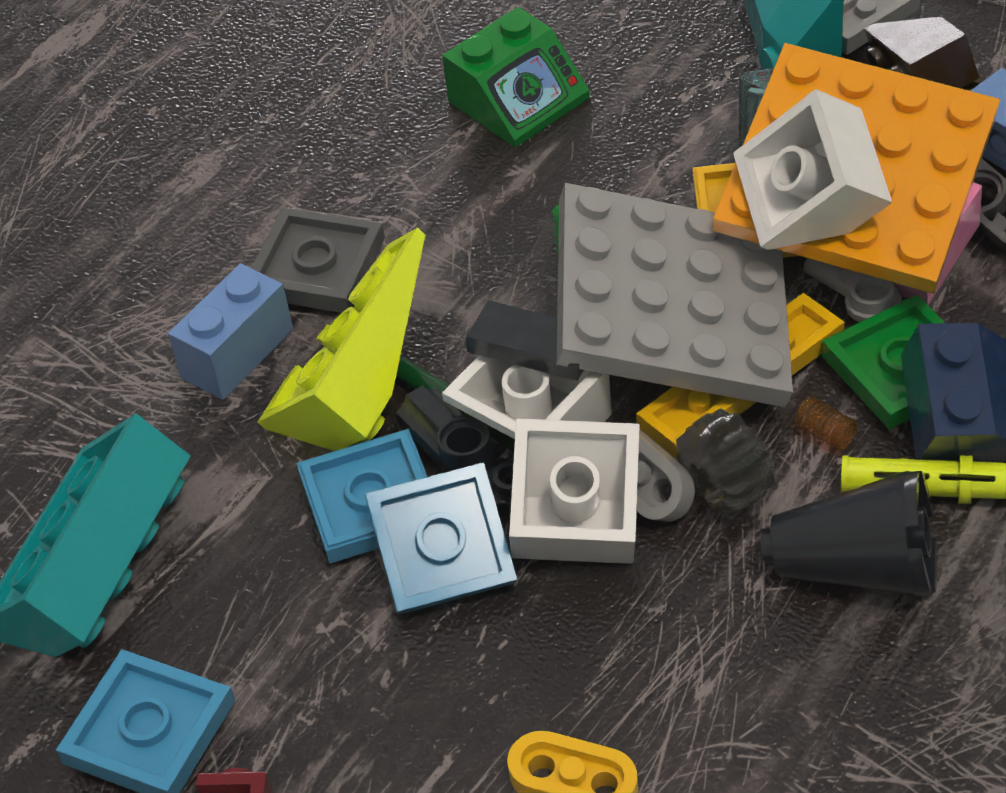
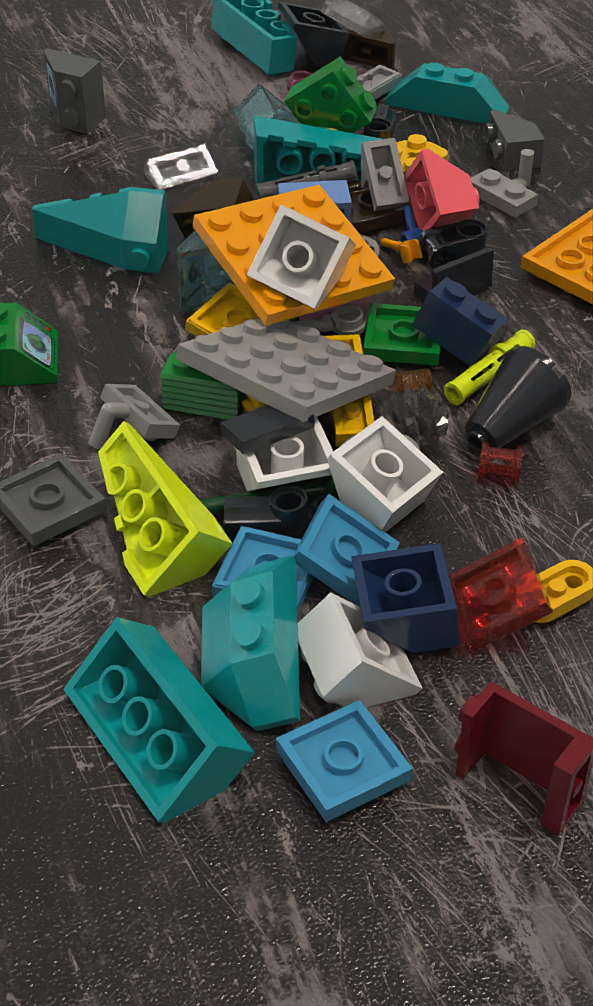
camera: 60 degrees left, 5 degrees down
medium blue brick [168,263,293,400] -> none
none -> light grey plate [88,384,180,449]
none -> teal wedge [201,555,300,732]
none -> white slope [297,592,423,707]
none -> dark blue slope [351,543,459,653]
none -> clear red plate [449,538,553,653]
none -> clear red bush [477,441,524,483]

